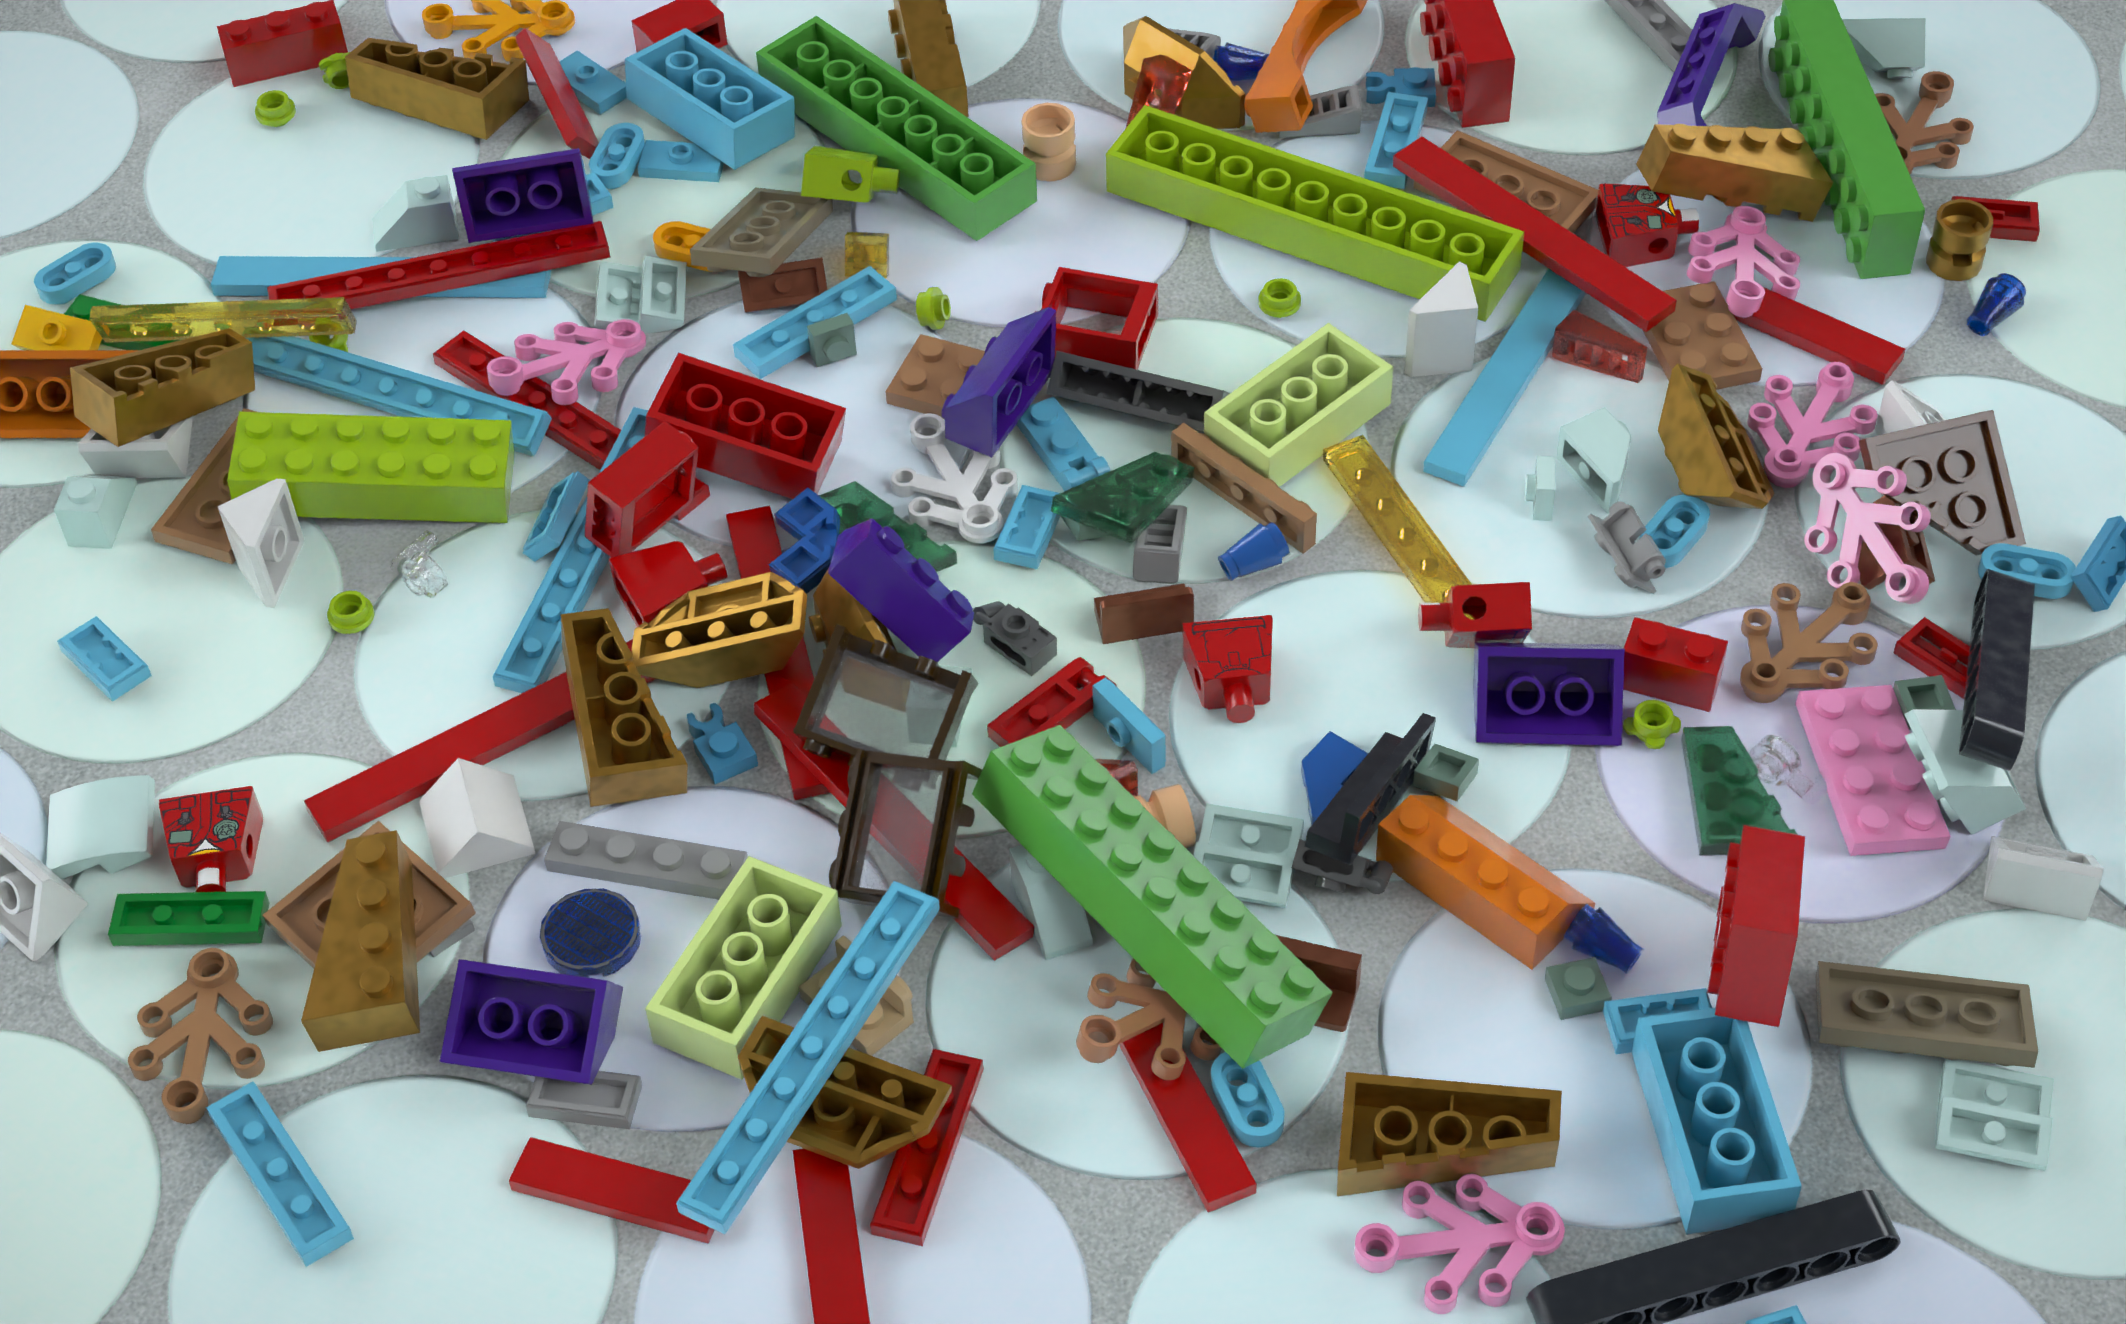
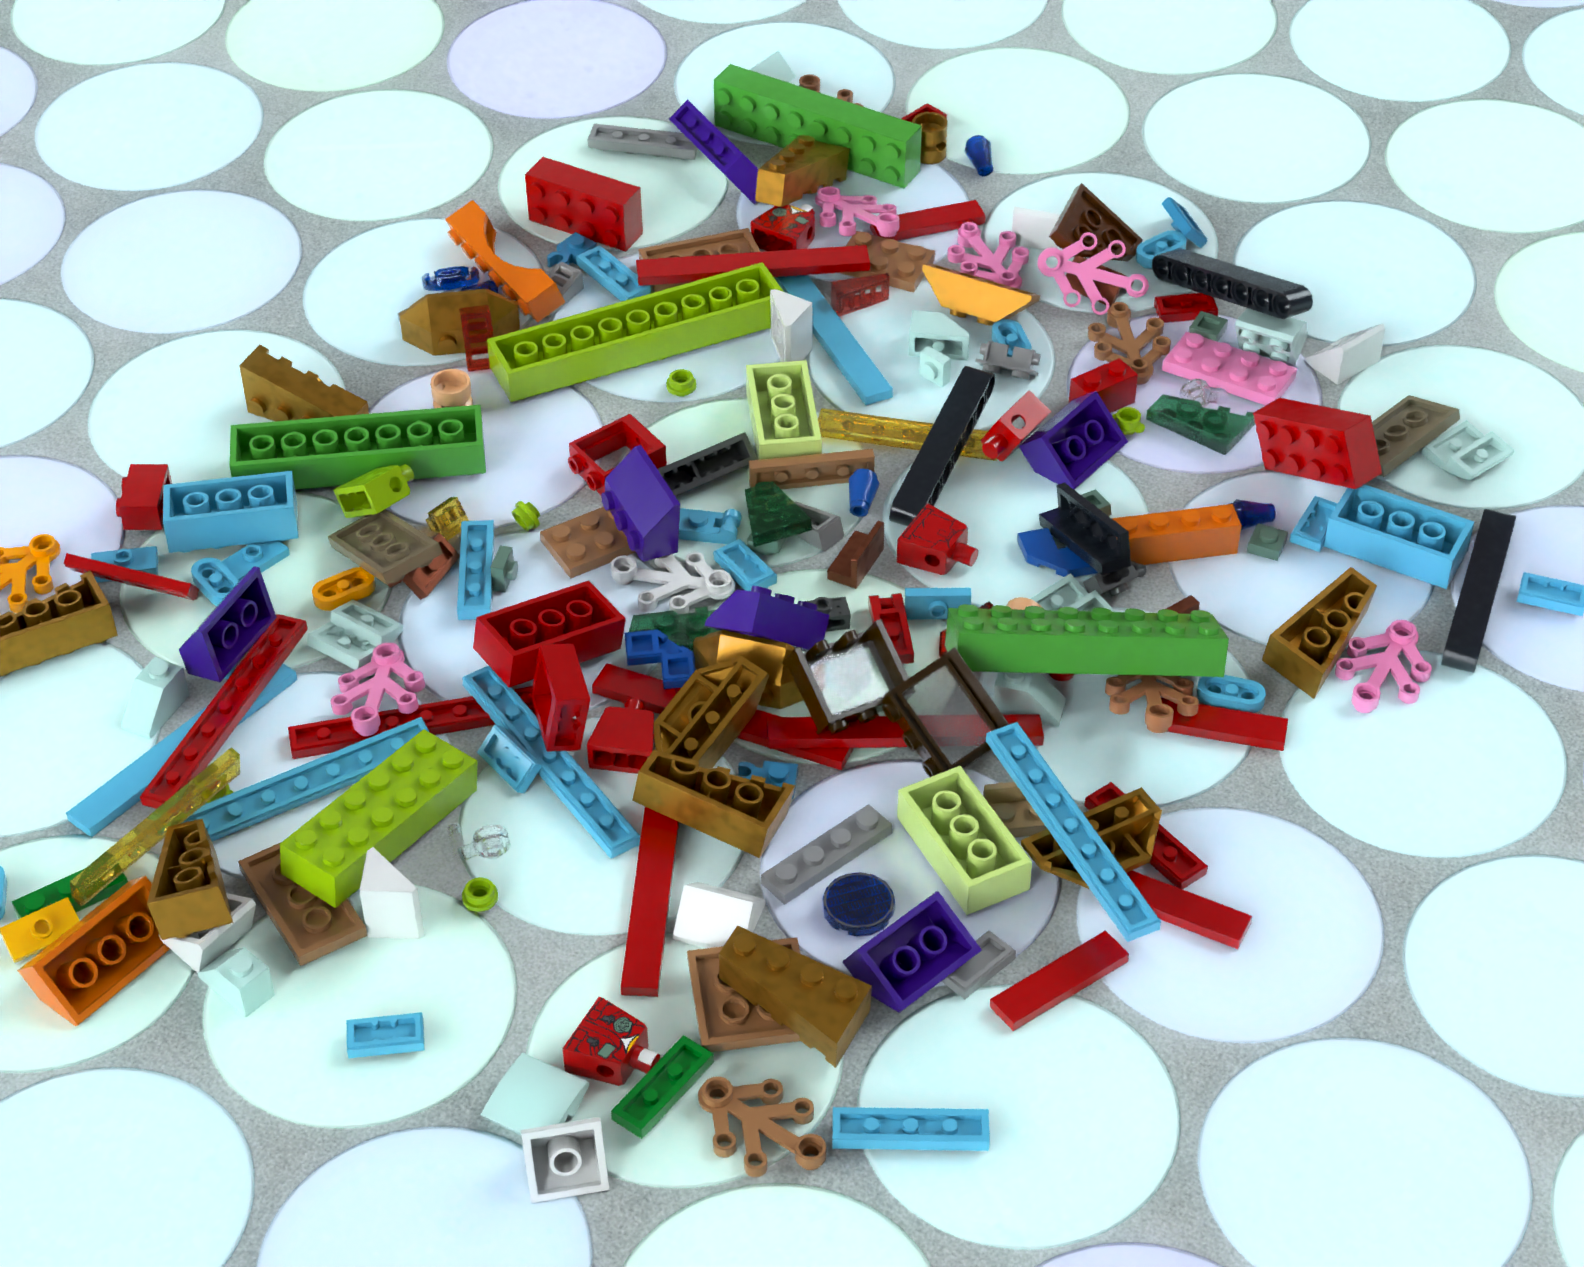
camera: 55 degrees left, 5 degrees down
none -> clear blue tile [421,266,480,291]
none -> black beam [889,366,996,526]

